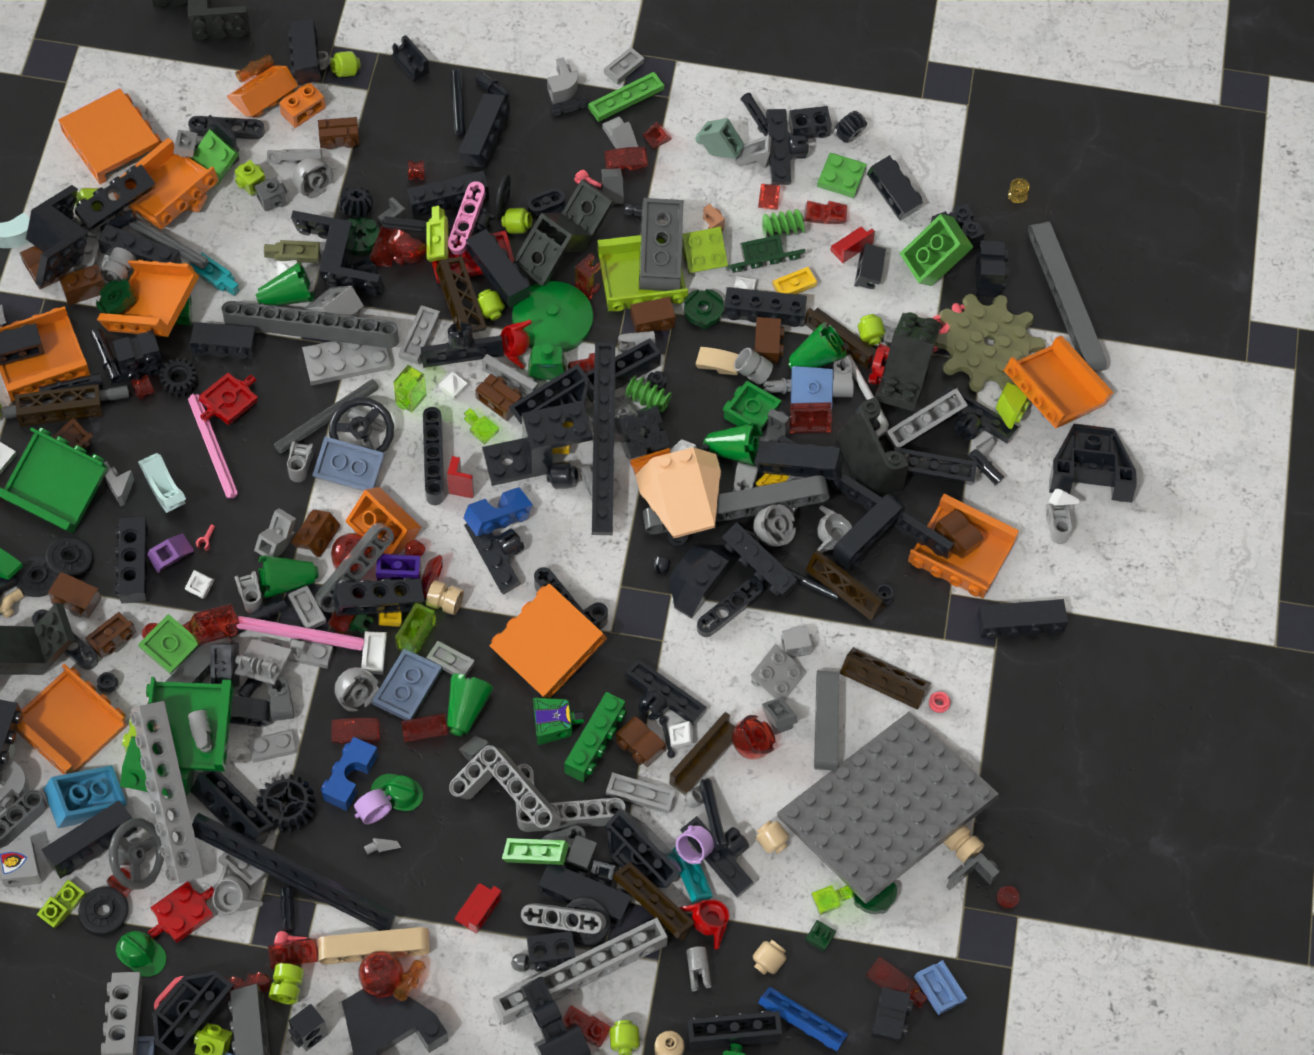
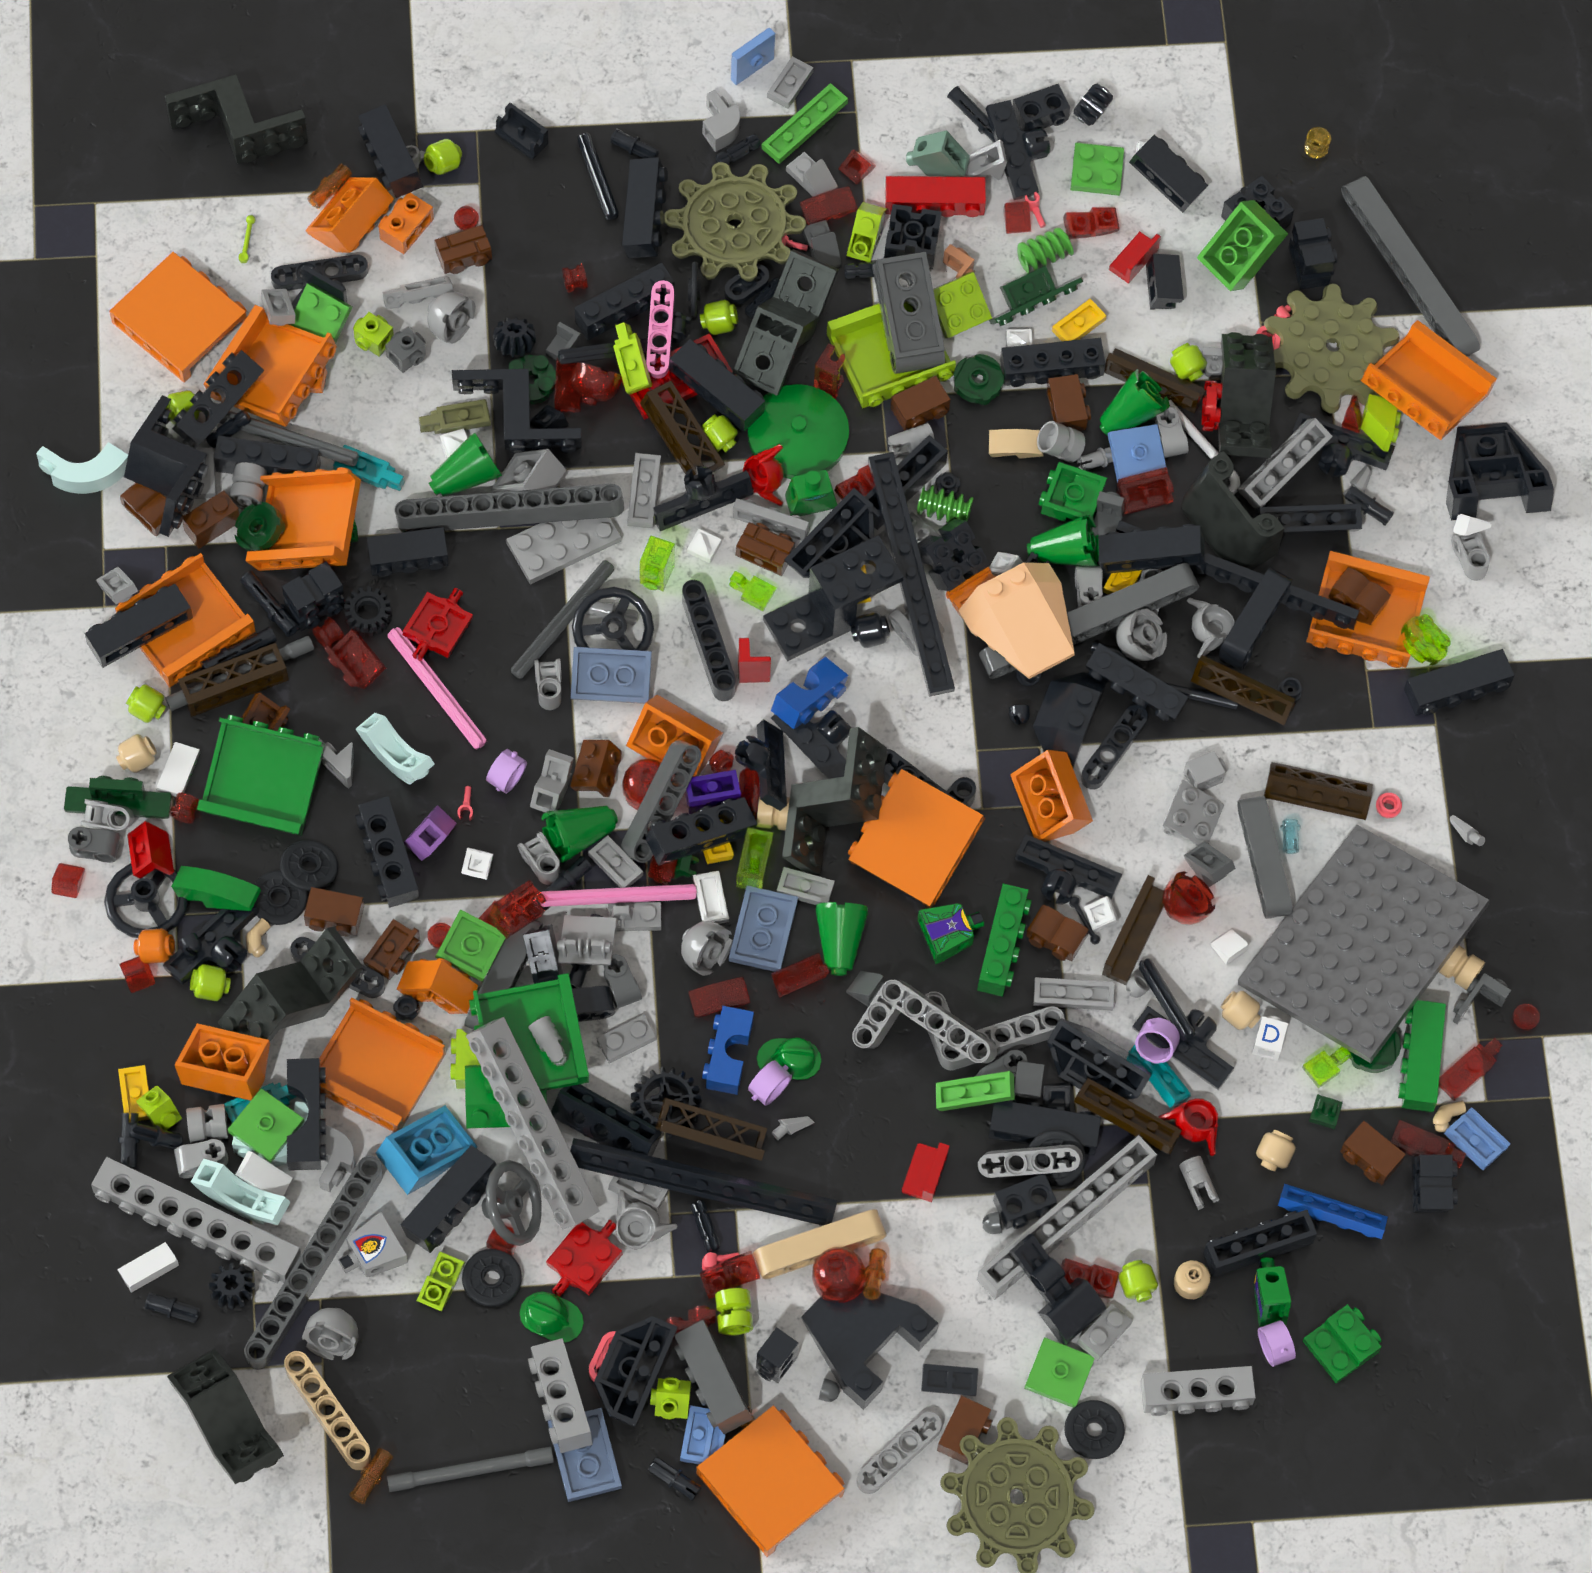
camera: 15 degrees left, 5 degrees up
none -> lime hinge [238,215,256,263]
none -> clear red bracket [324,629,386,689]
none -> orange brick [396,958,478,1014]
none -> clear red plate [454,206,479,230]
none -> lavender piece [486,749,527,794]
none -> dark brown fence [655,1098,767,1161]
none -> olive plate [664,162,806,282]
none -> medium blue plate [731,28,775,85]
none -> black plate [735,719,787,811]
none -> pearl dark grey bracket [782,727,887,876]
none -> lime slope [846,202,887,262]
none -> black brick [884,204,942,269]
none -> red brick [885,176,986,217]
none -> orange slope [1010,750,1093,842]
none -> coral hand [1025,192,1046,228]
none -> white slope [1210,929,1249,965]
none -> white brick [1252,1016,1288,1061]
none -> clear light blue pin [1280,819,1301,854]
none -> reddish brown brick [1340,1121,1406,1185]
none -> clear red slope [1342,395,1362,433]
none -> green brick [1398,1000,1446,1112]
none -> clear neon green plate [1401,614,1451,666]
none -> tan arm [1433,1101,1466,1132]
none -> clear red hinge [1439,1038,1503,1101]
none -> light grey bar [1450,815,1485,846]

